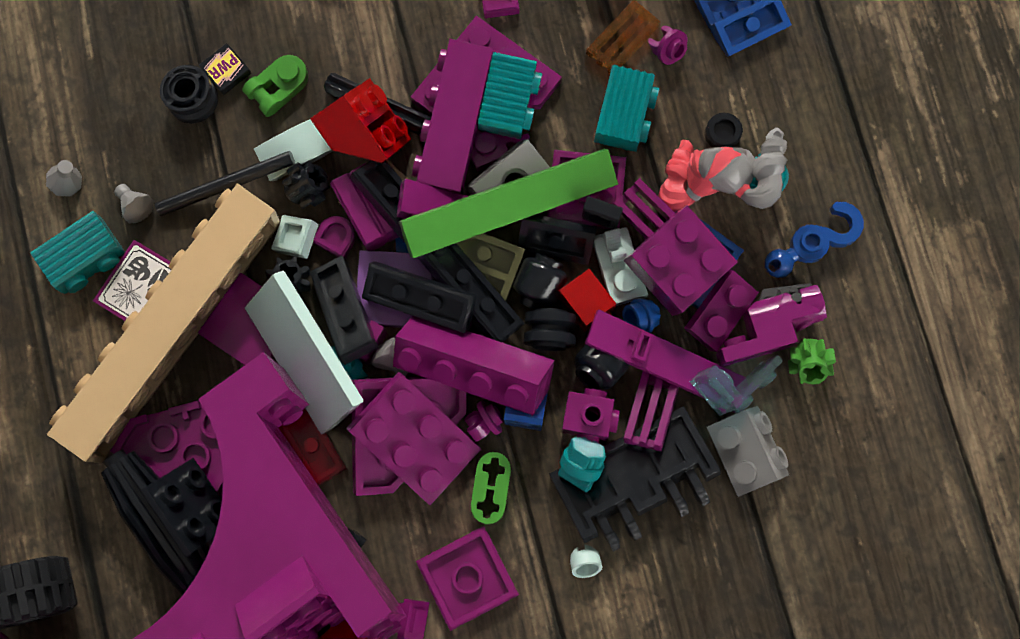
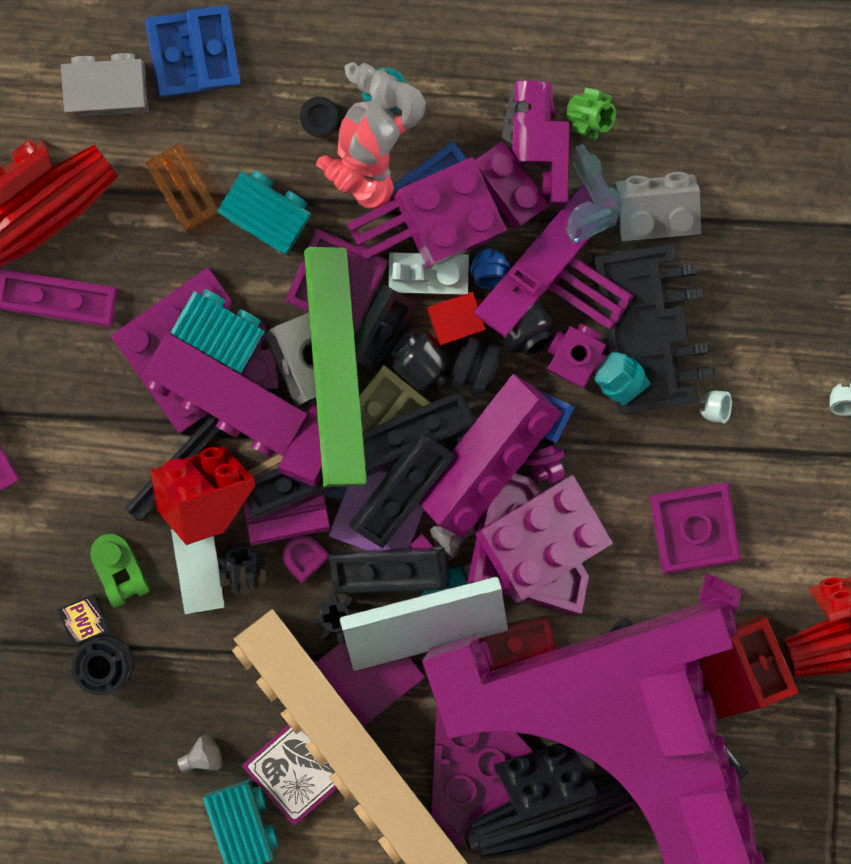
camera: 70 degrees left, 10 degrees up
light grey rock [46,160,82,196] -> none
black bar [155,151,295,216] -> none
light aqua tile [271,215,319,259] -> none
bright green beam [471,452,511,525] -> none
black tile [582,196,623,230] -> none
magenta plate [648,26,688,65] -> none
blue piece [765,202,864,278] -> none

